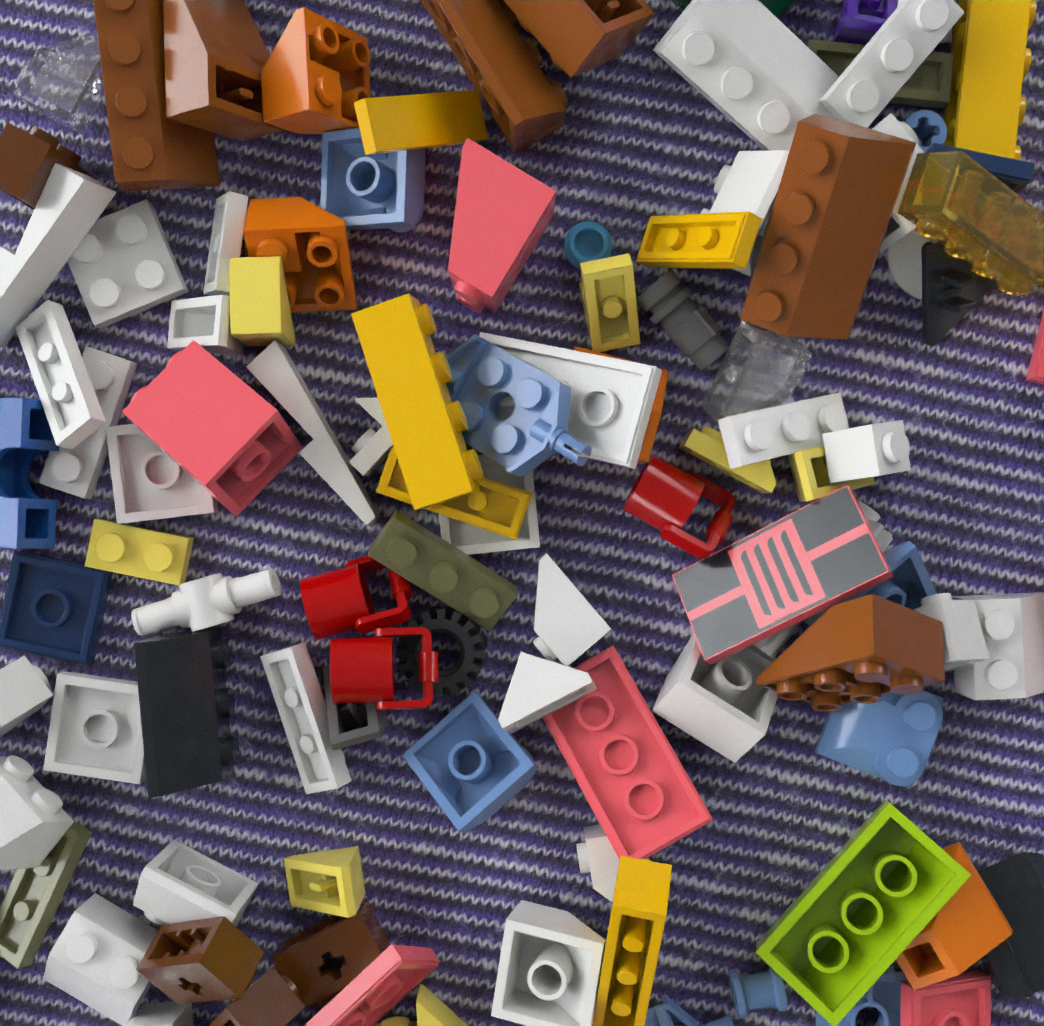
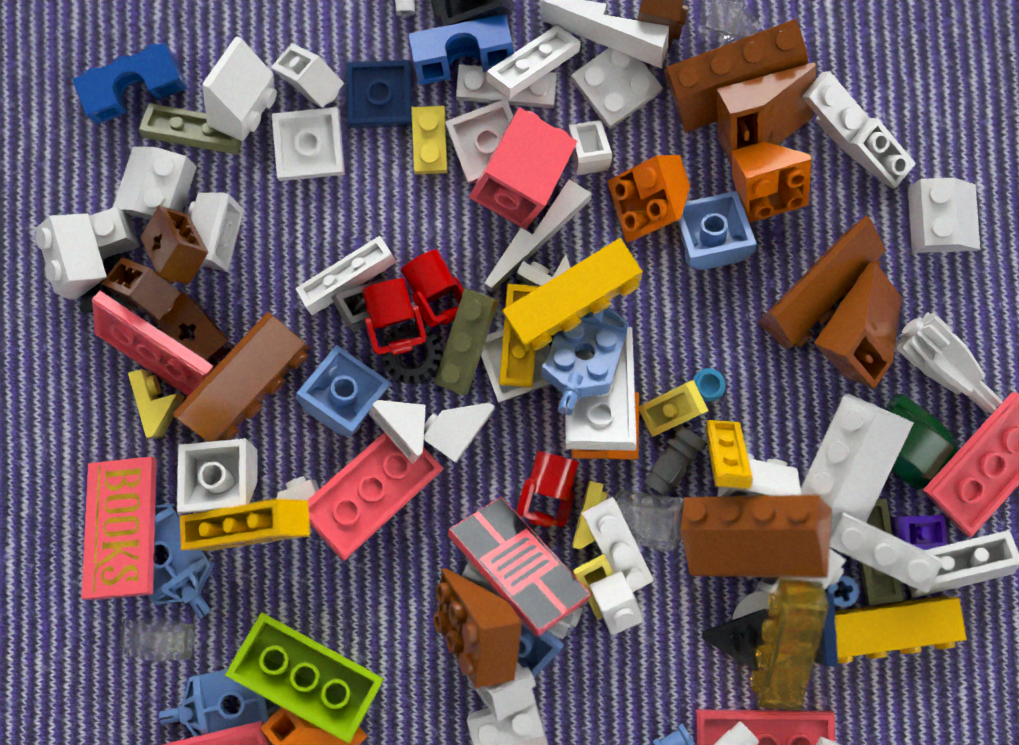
camera: 80 degrees right, 5 degrees down
white pin [131,569,281,636] -> none
black slope [134,628,240,798] -> none
white plate [203,191,248,296] -> none
light yellow slope [229,256,296,346] -> none
light yellow slope [284,846,365,918] -> none
yellow tile [354,90,488,155] -> none
coral slope [448,138,556,314] -> none
white slope [652,633,778,763] -> none
medium blue bush [729,966,788,1018] -> none
medium blue slope [814,690,943,789] -> none
none -> dark orange slope [172,312,311,442]

